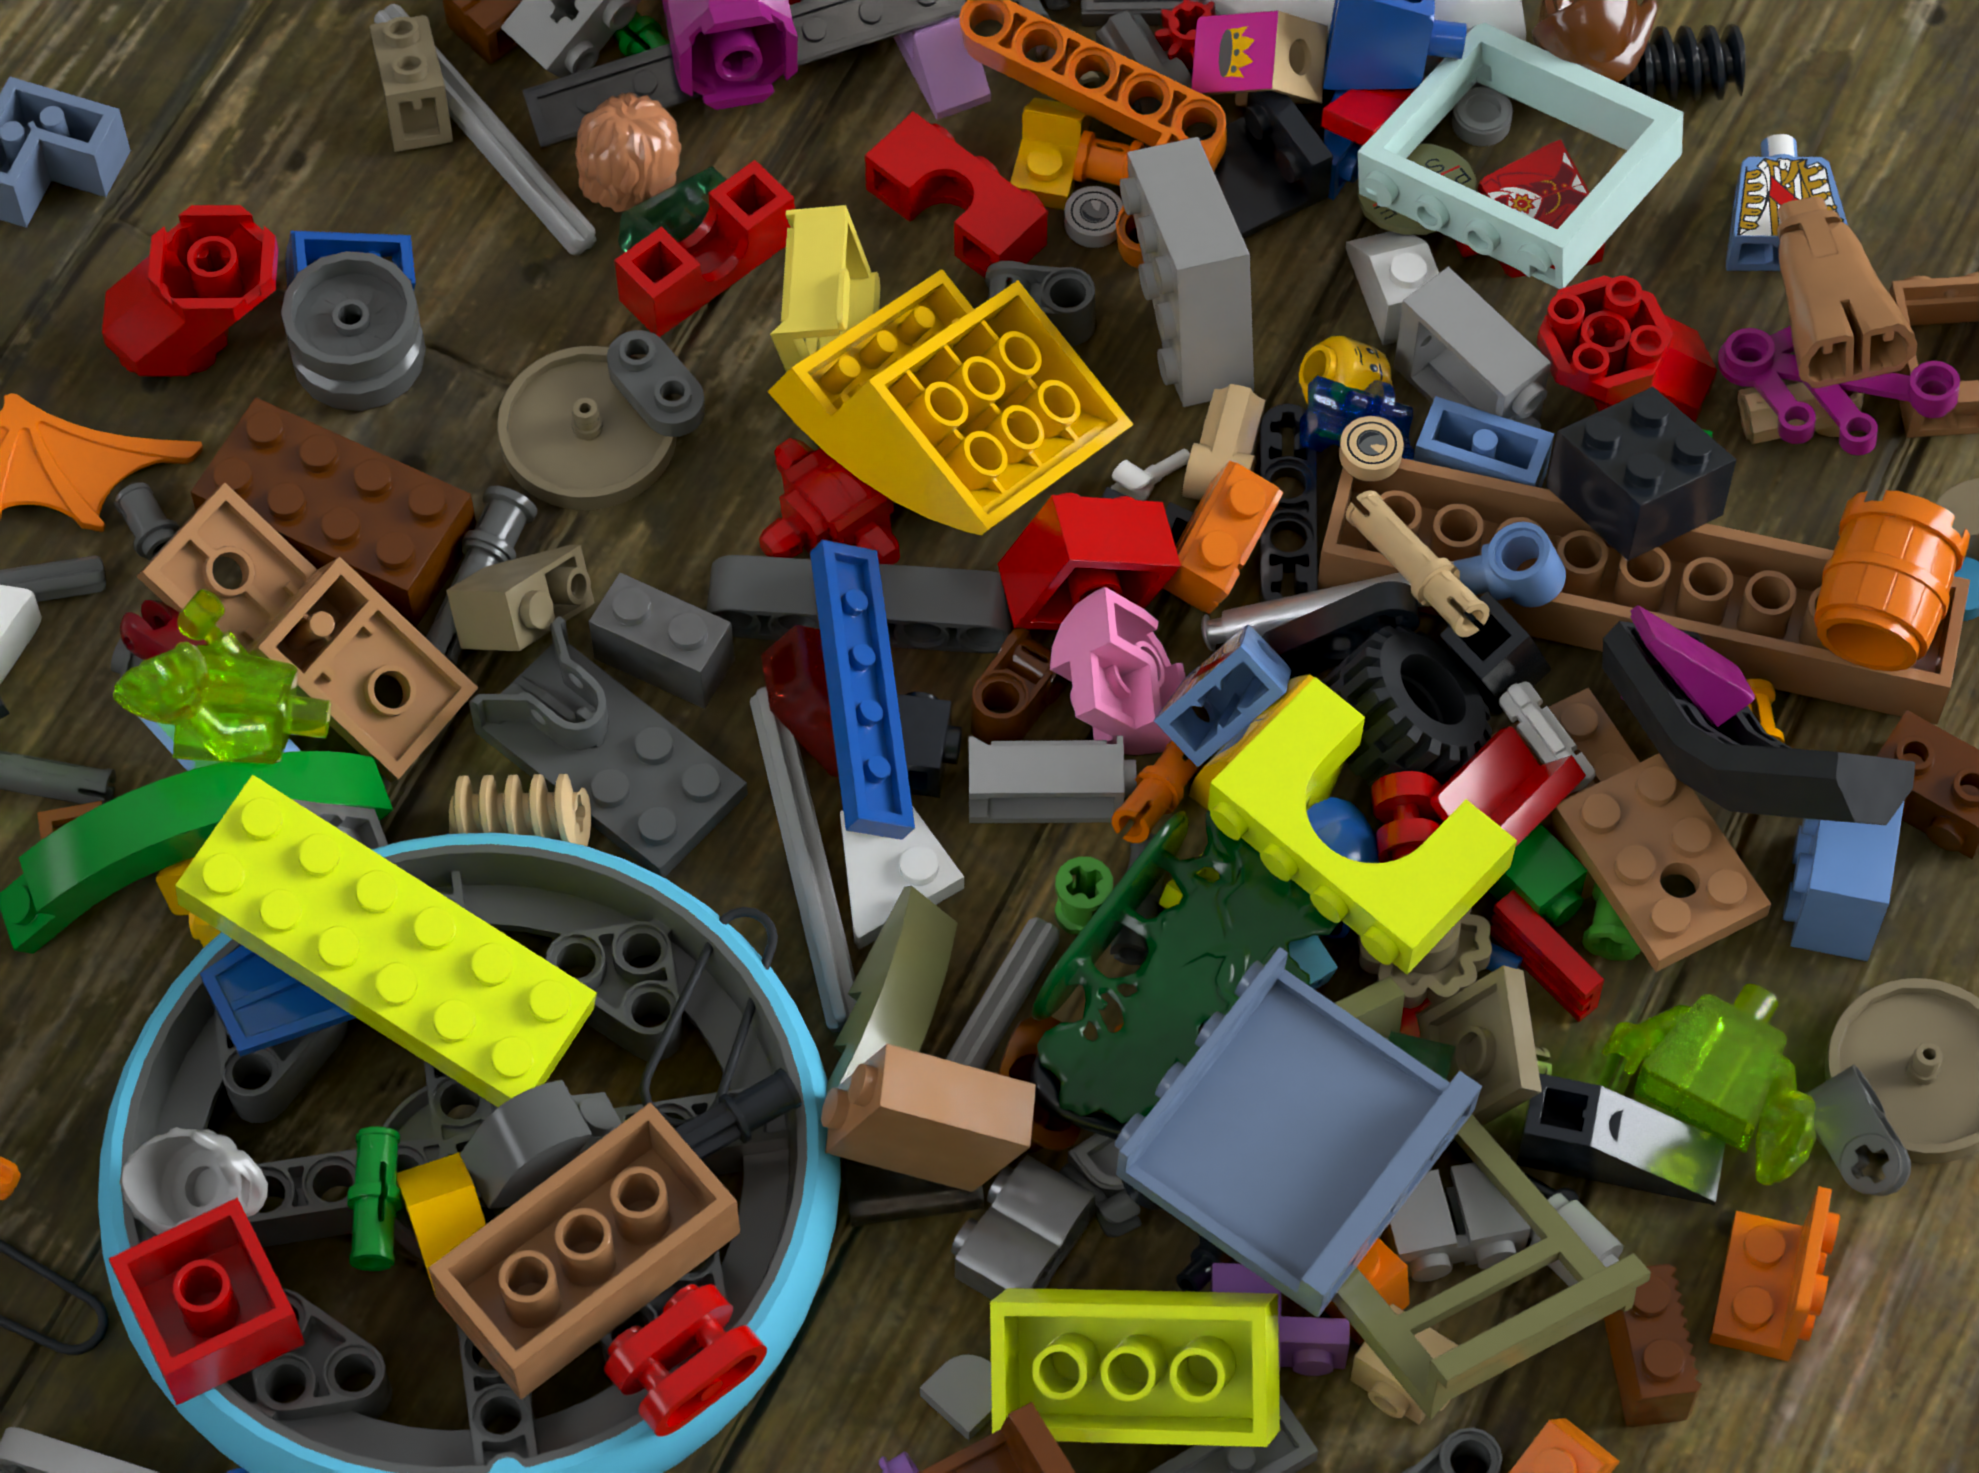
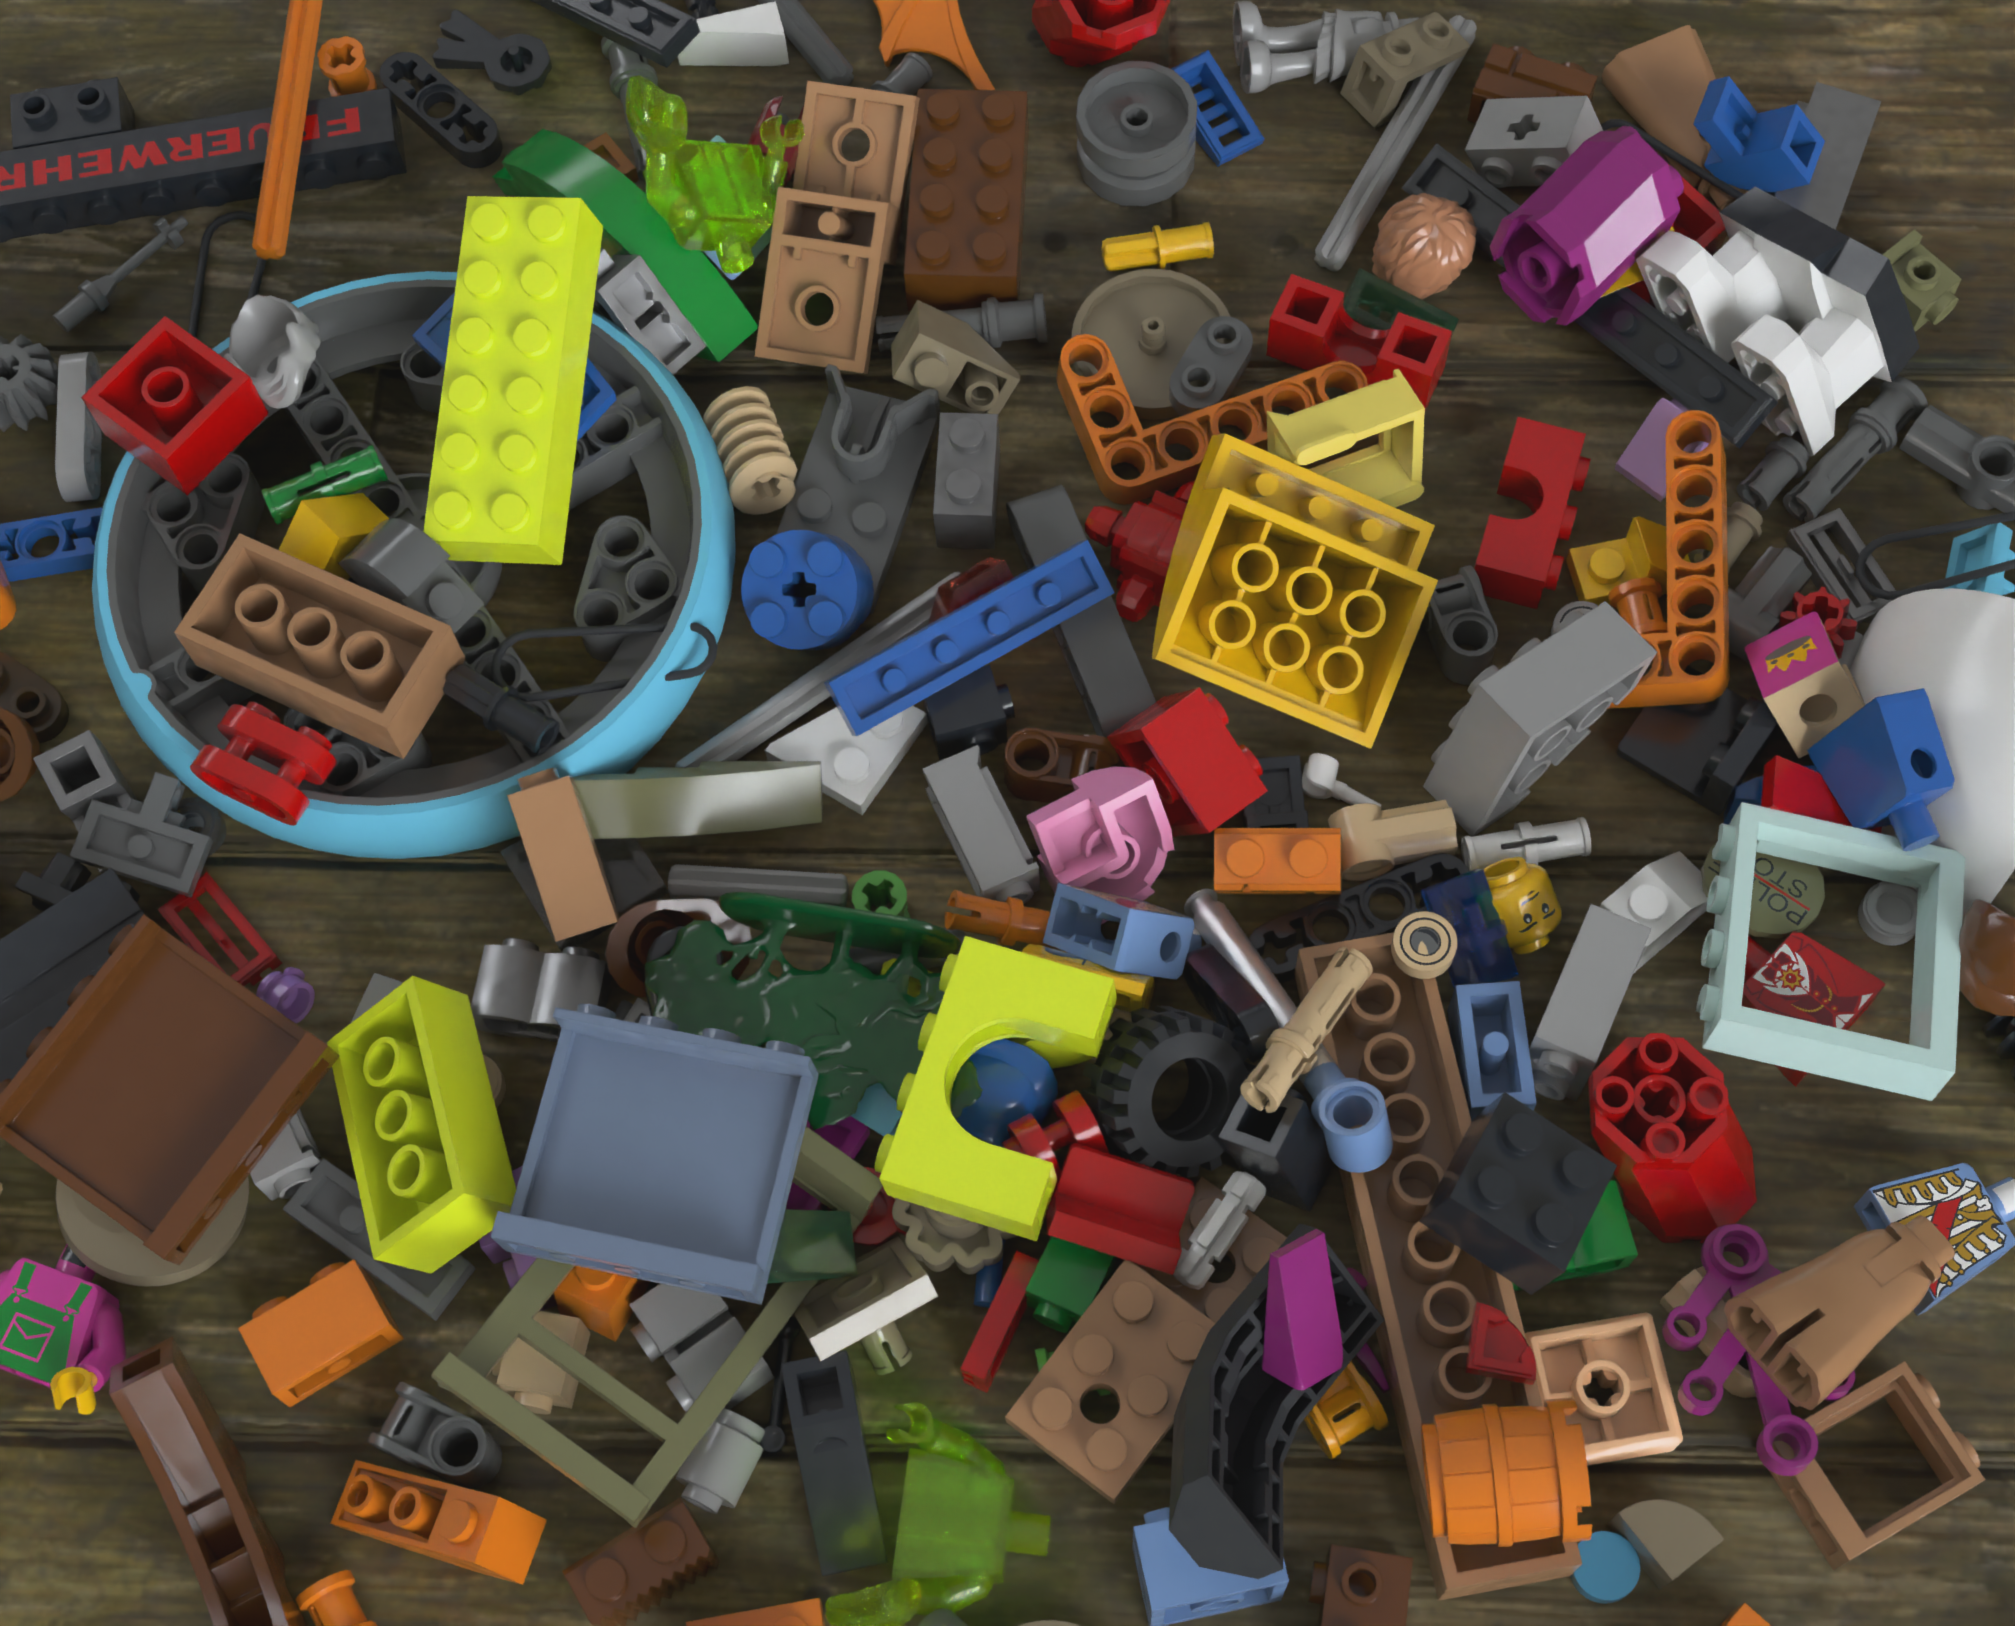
camera: 70 degrees right, 5 degrees up
none -> blue brick [741,530,874,650]
none -> orange beam [1056,334,1368,505]
none -> yellow axle [1101,222,1214,272]
none -> light grey piece [1233,1,1419,94]
none -> white pin [1461,817,1591,875]
none -> red tile [1465,1302,1536,1385]
none -> light nougat brick [1525,1312,1683,1466]

